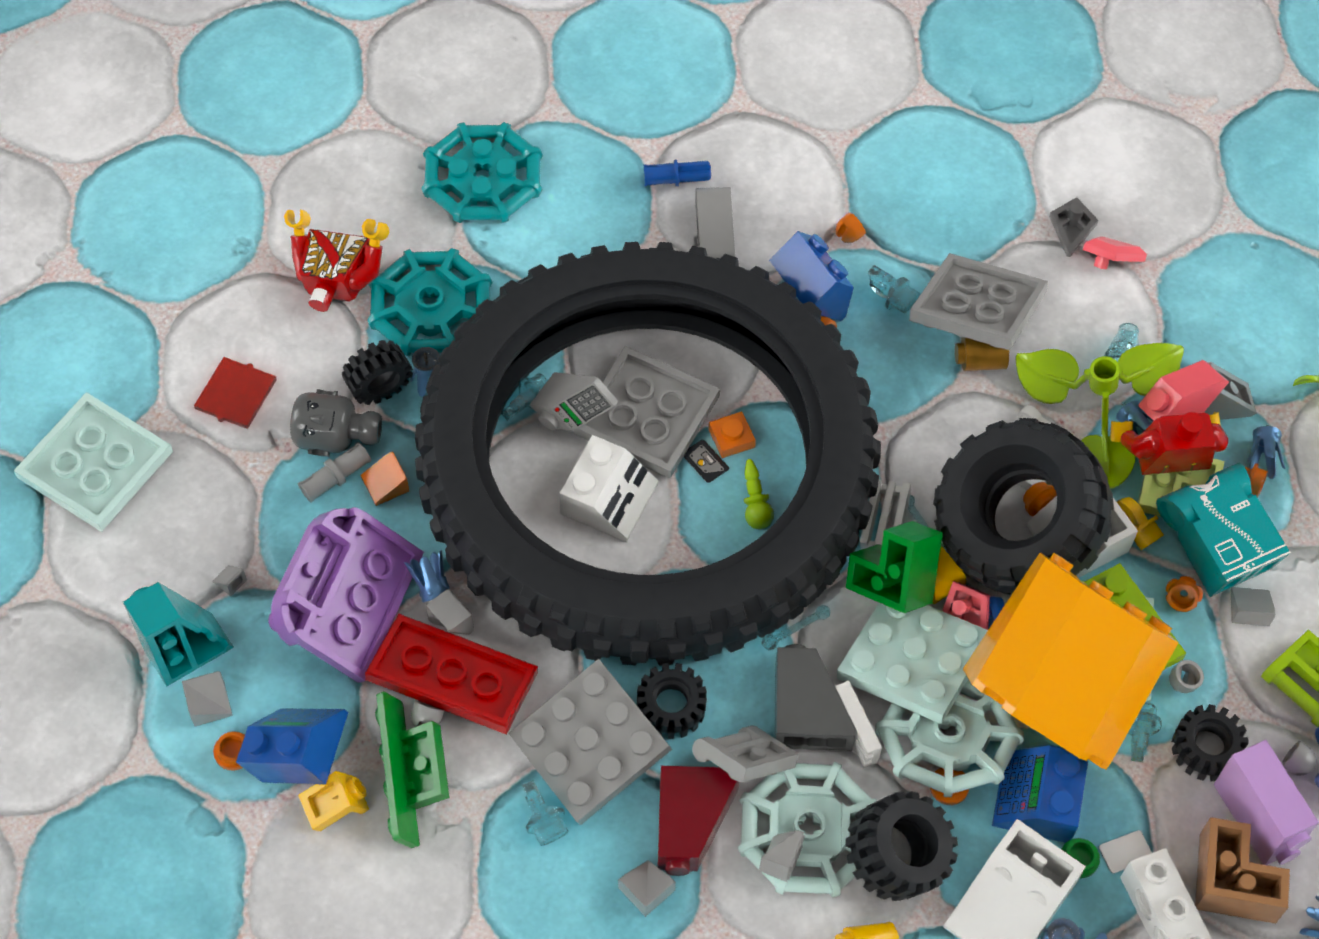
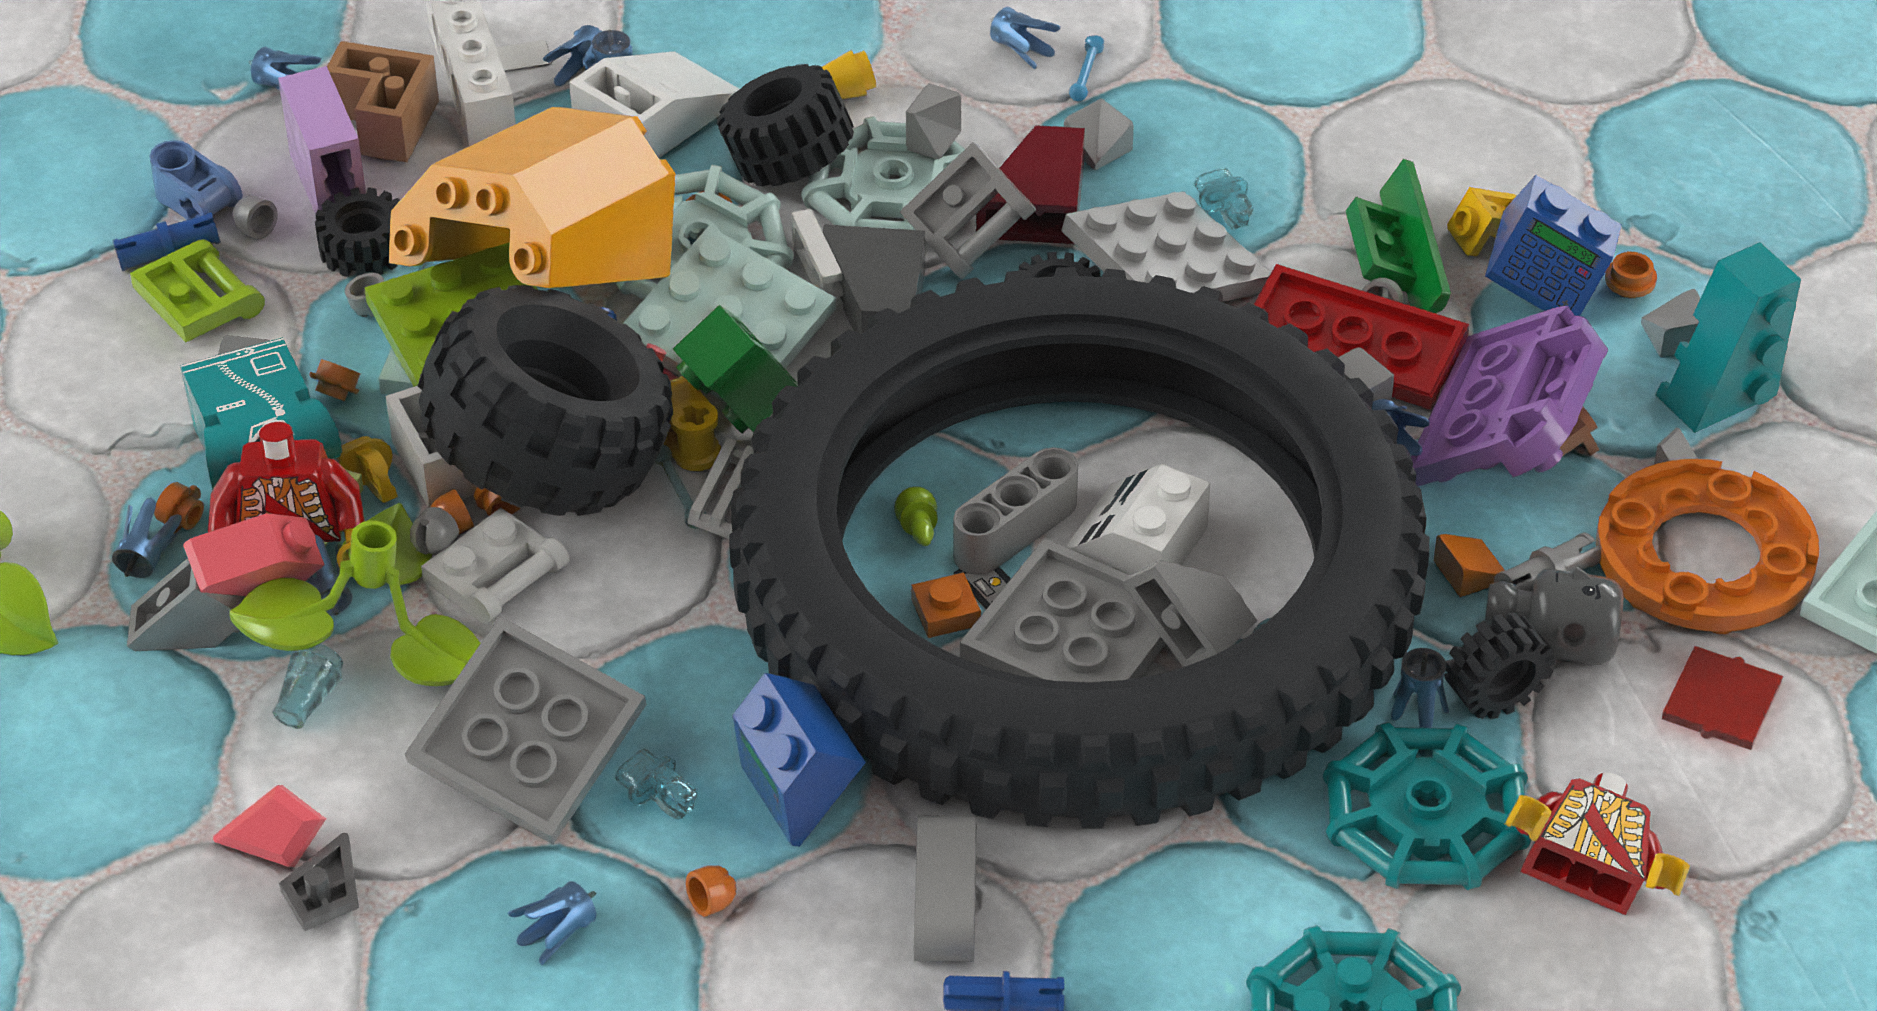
camera: 175 degrees left, 15 degrees down
none -> flat silver piece [508,881,596,965]
none -> light grey beam [953,447,1078,575]
none -> orange plate [1596,459,1819,634]

